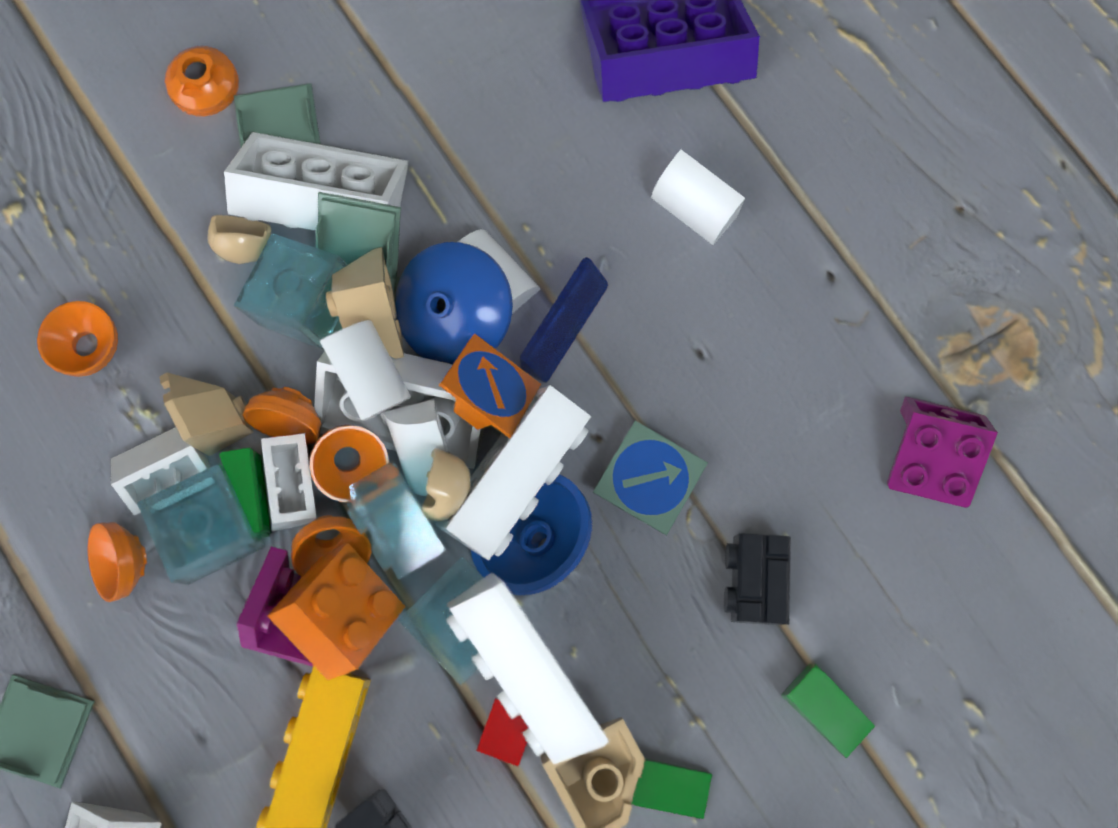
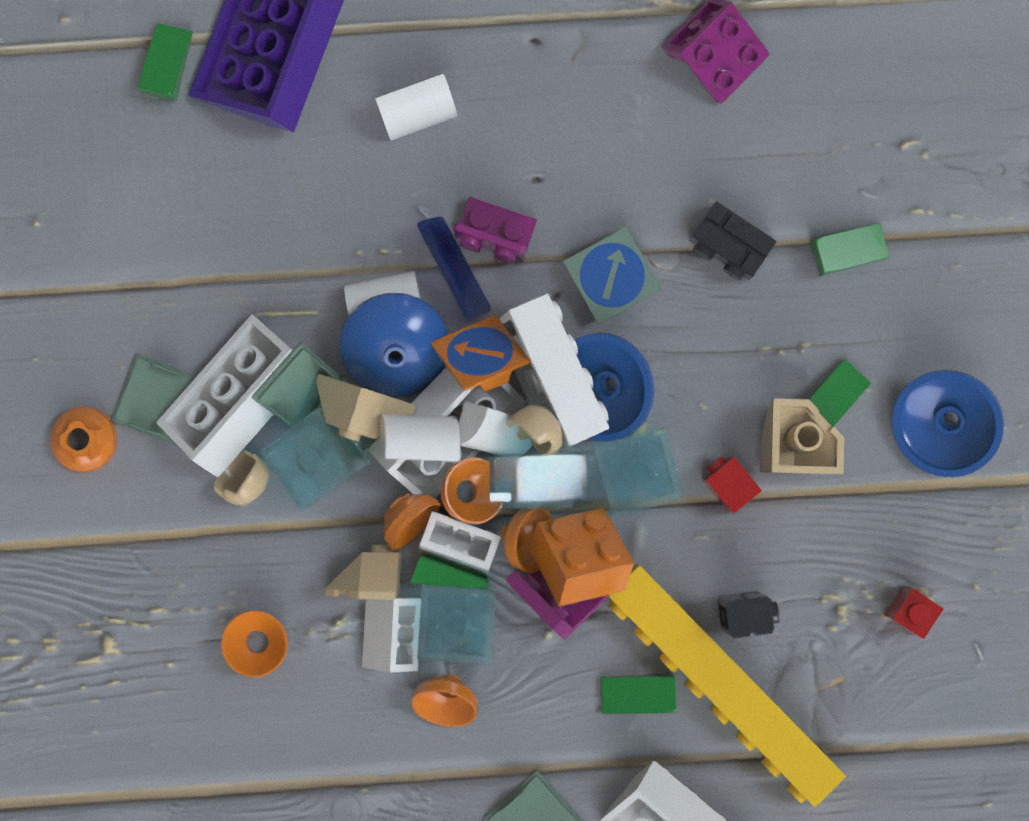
camera: 60 degrees left, 10 degrees up
white slope [446,573,609,764] -> none
none -> magenta bracket [453,196,537,265]
none -> green slope [600,673,677,714]

